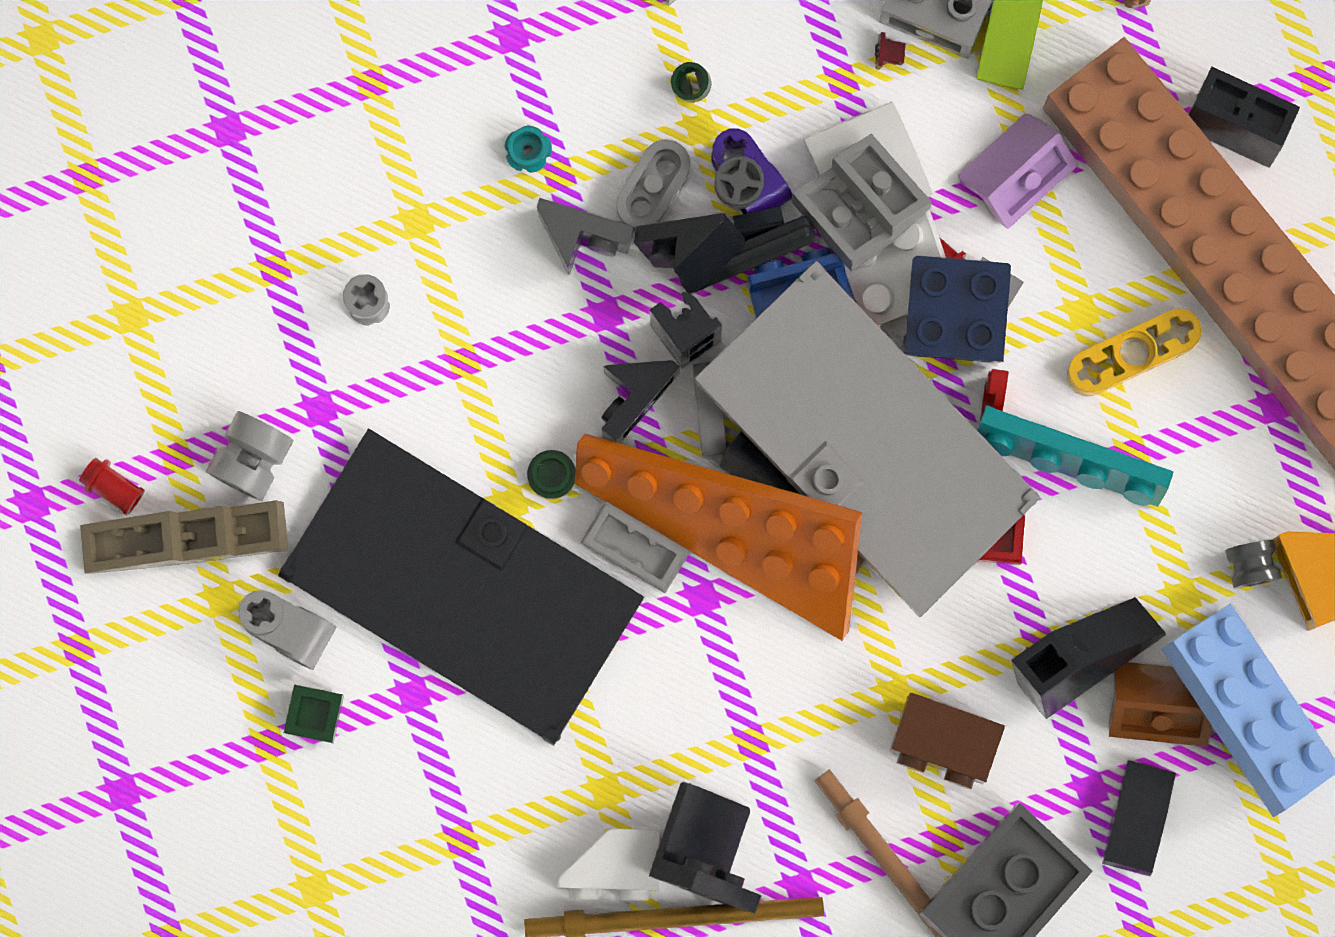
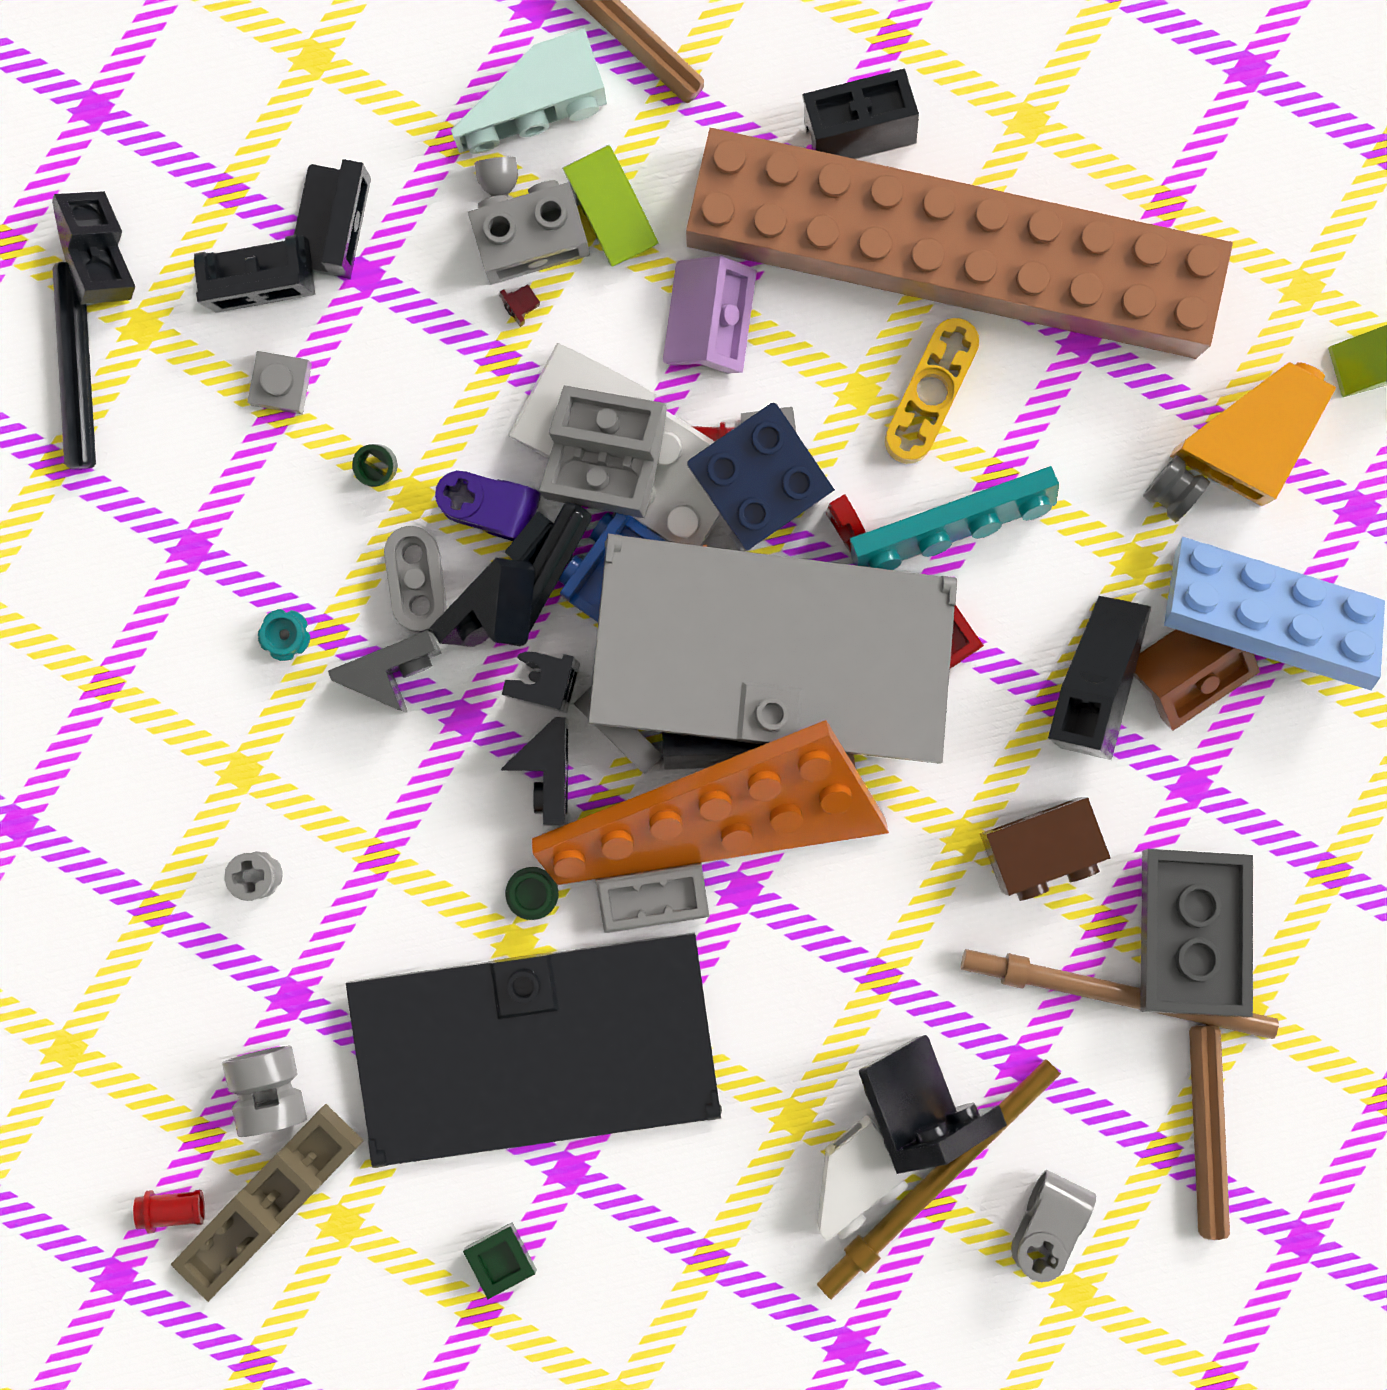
camera: 35 degrees left, 5 degrees up
light grey piece [238,590,337,670] -> none
dark grey wheel [714,156,764,209] -> none
black slope [1102,760,1176,877] -> none

